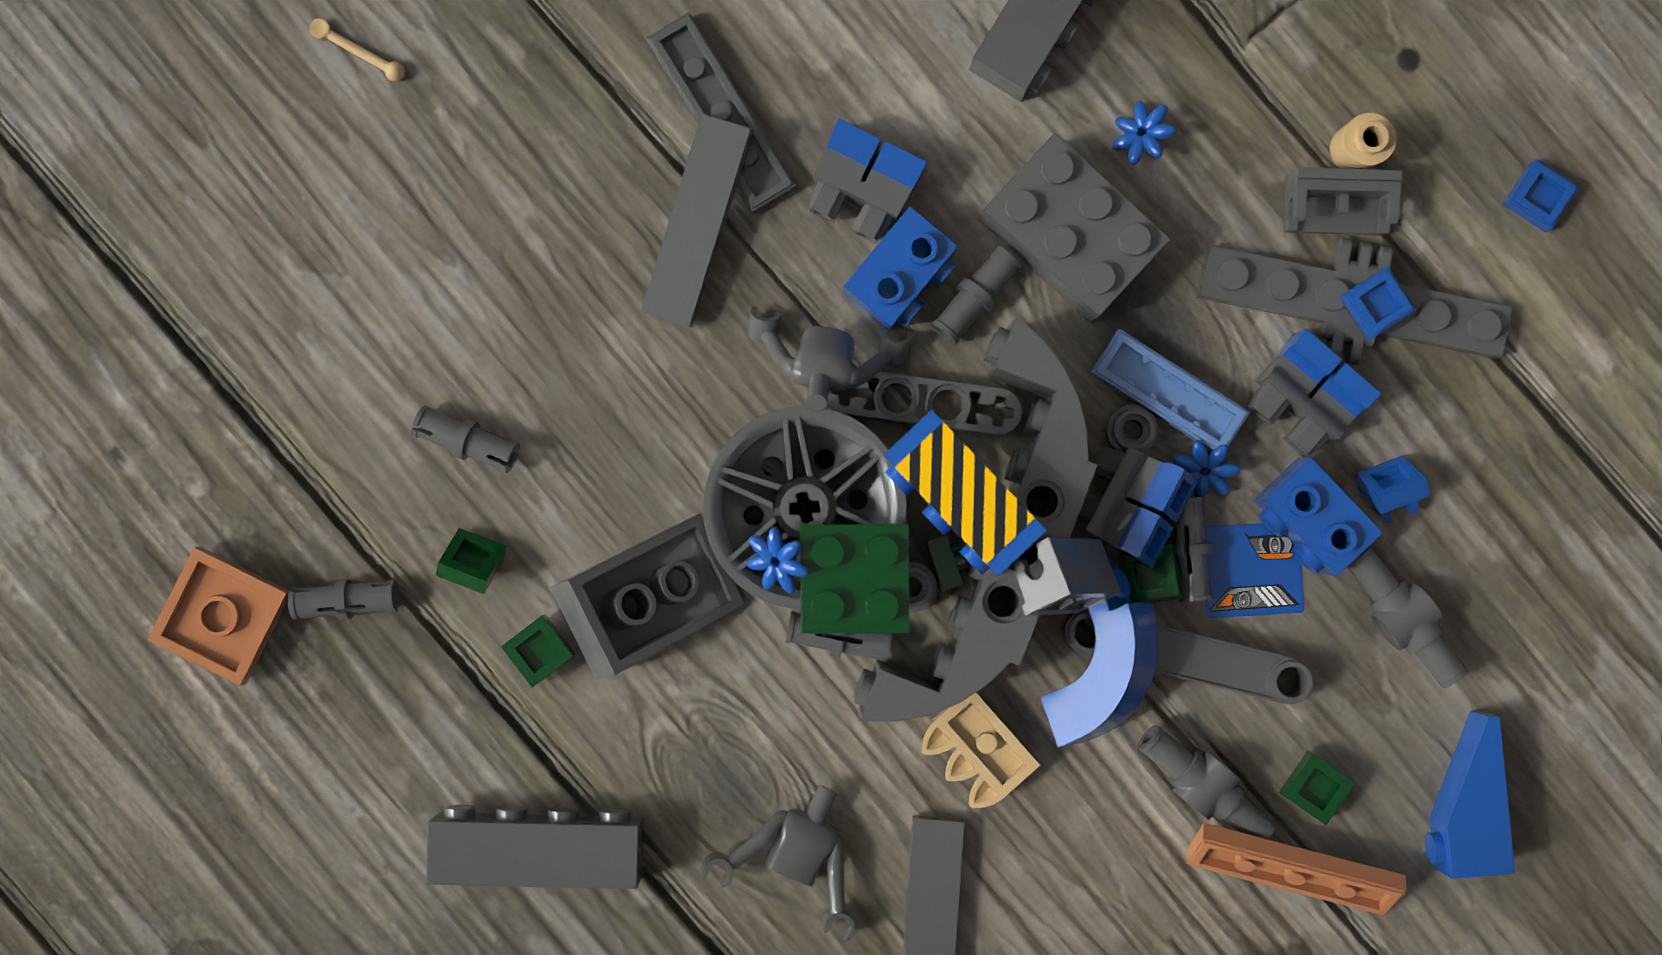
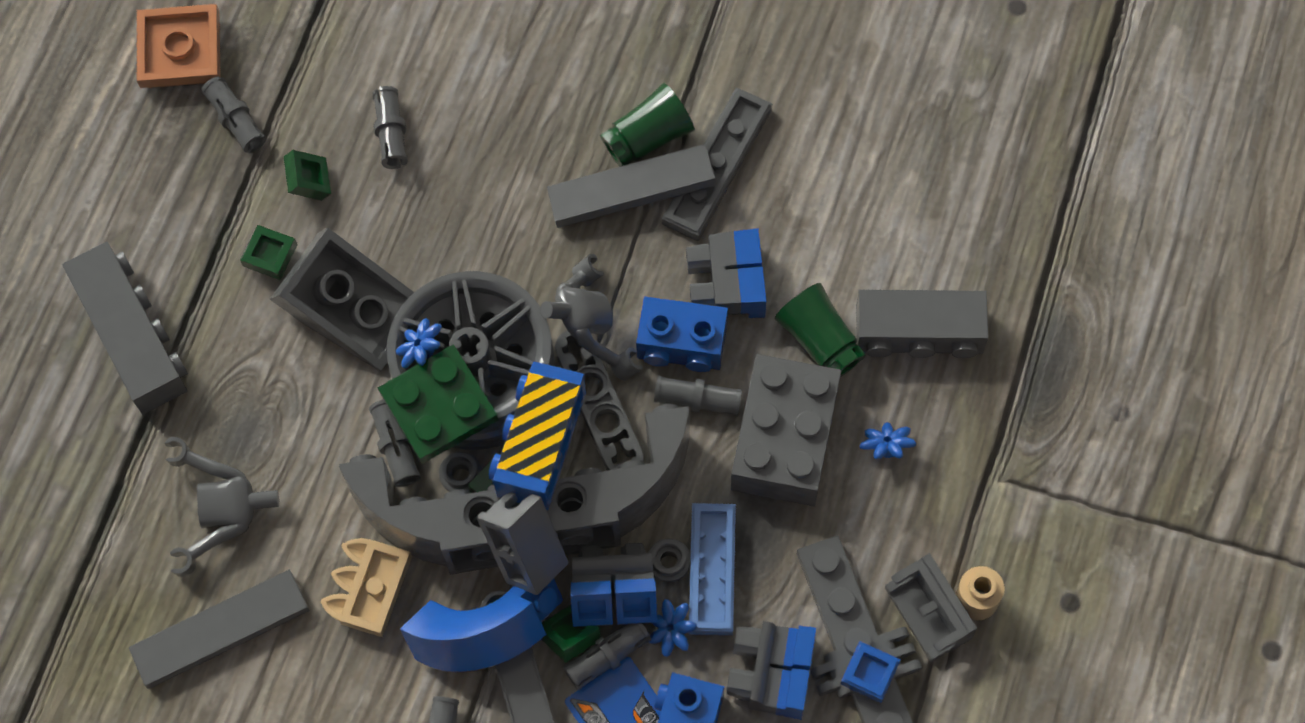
camera: 60 degrees right, 20 degrees down
none -> dark green plant [600,83,695,167]
none -> dark green plant [774,283,866,377]

